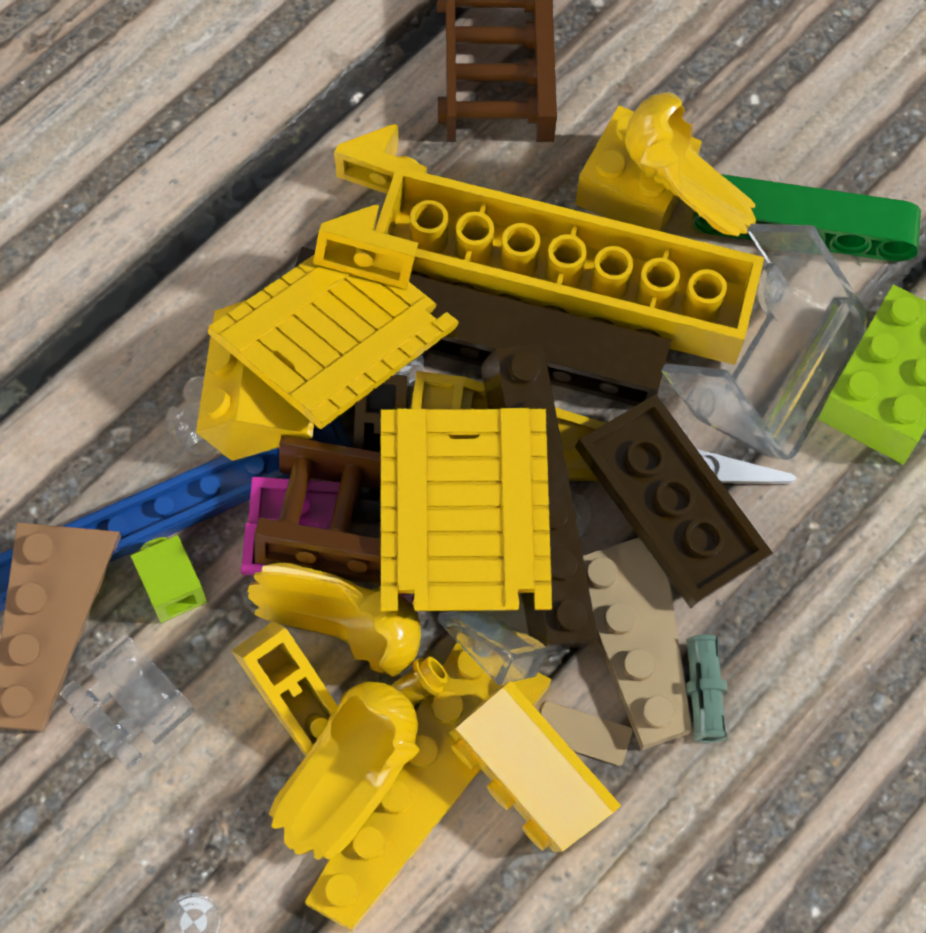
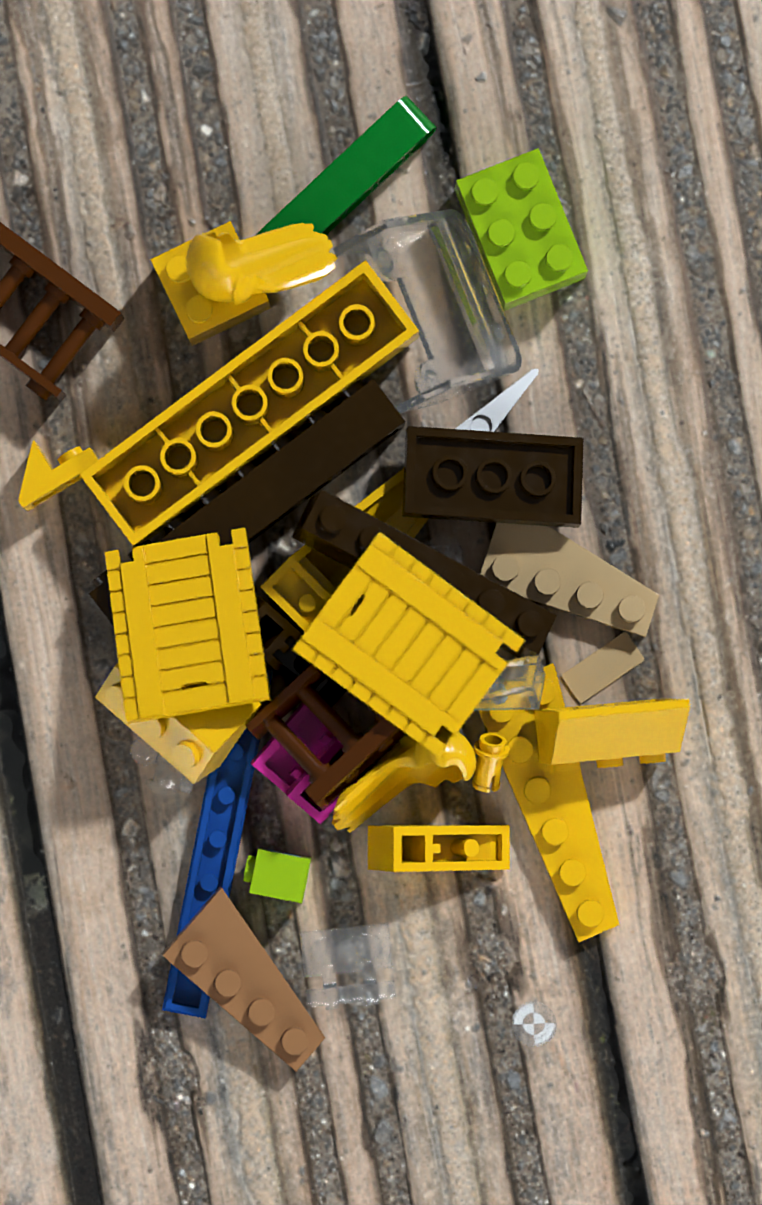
camera: 55 degrees left, 20 degrees up
yellow hair [269,681,419,860] -> none
yellow slope [313,205,418,289] -> none
sand green pin [686,634,728,743] -> none

